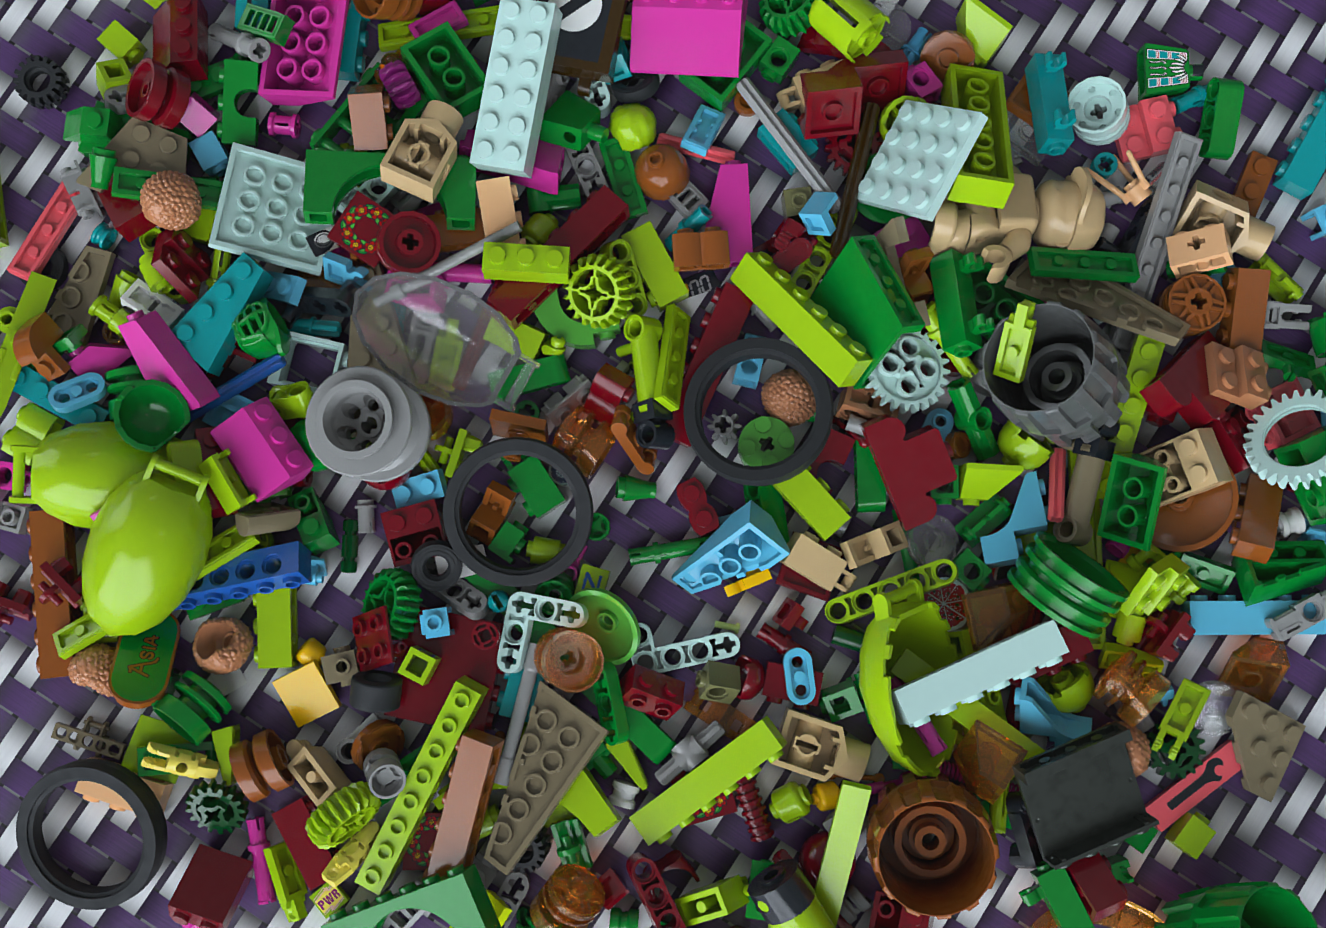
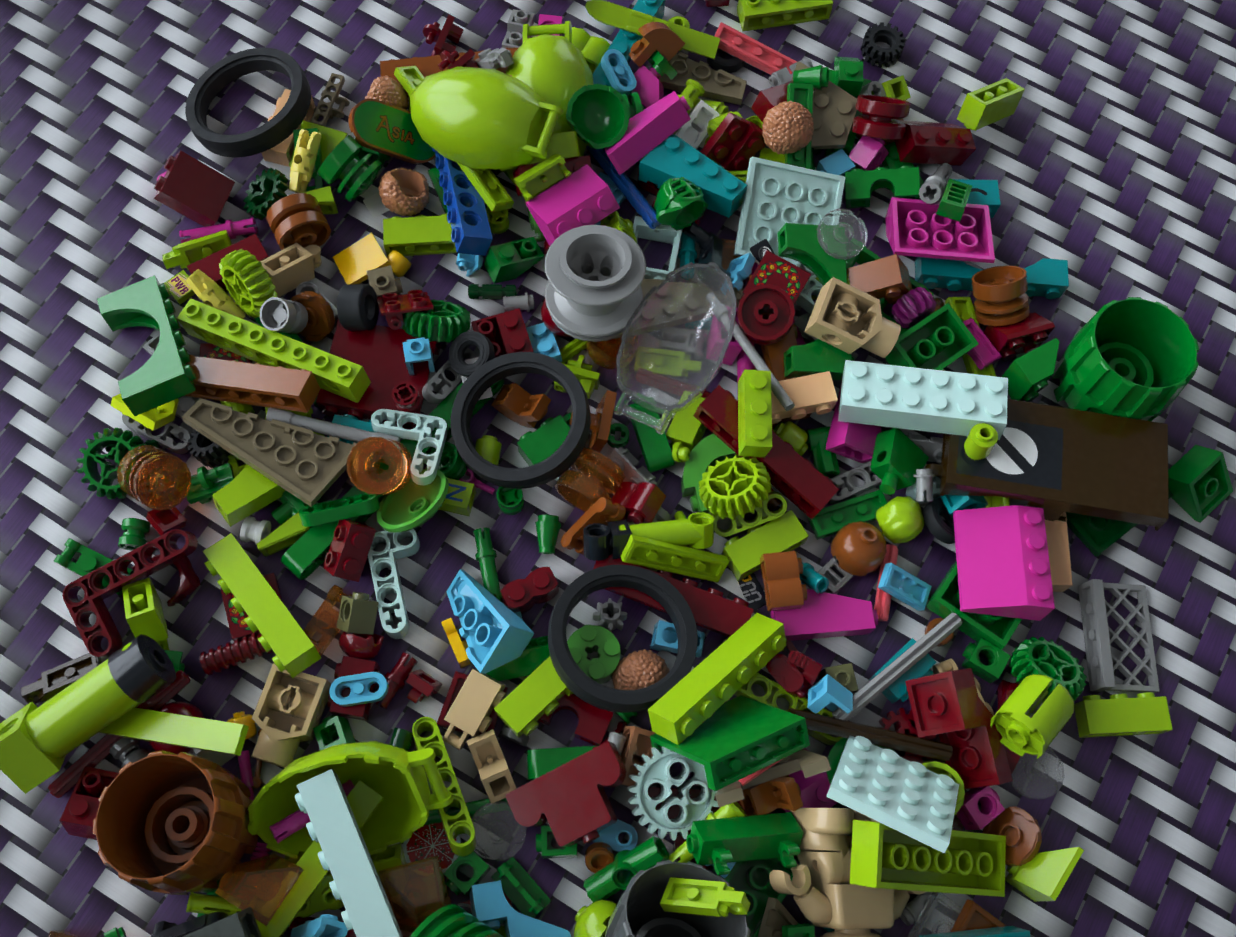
camera: 80 degrees right, 15 degrees down
teal bush [90,222,118,250] -> none
lime brick [97,20,148,69] -> none
dark tan brick [235,502,301,537] -> none
medium azure plate [263,271,307,306] -> none
dark pink bush [267,112,301,139] -> none
lime brick [398,645,442,686] -> none
teal hinge [487,590,510,613] -> none
green brick [488,520,529,564] -> none
light grey axle [655,720,725,786] -> none
yellowish green piece [714,621,740,634] -> none
lime head [769,781,813,824] -> none
dark azure axle [901,27,932,66] -> none
lime slope [955,463,1024,506] -> none
none -> light grey hinge [475,48,514,70]
none -> clear tile [817,208,867,260]
none -> light grey pin [913,469,935,501]
none -> lime brick [964,423,998,460]

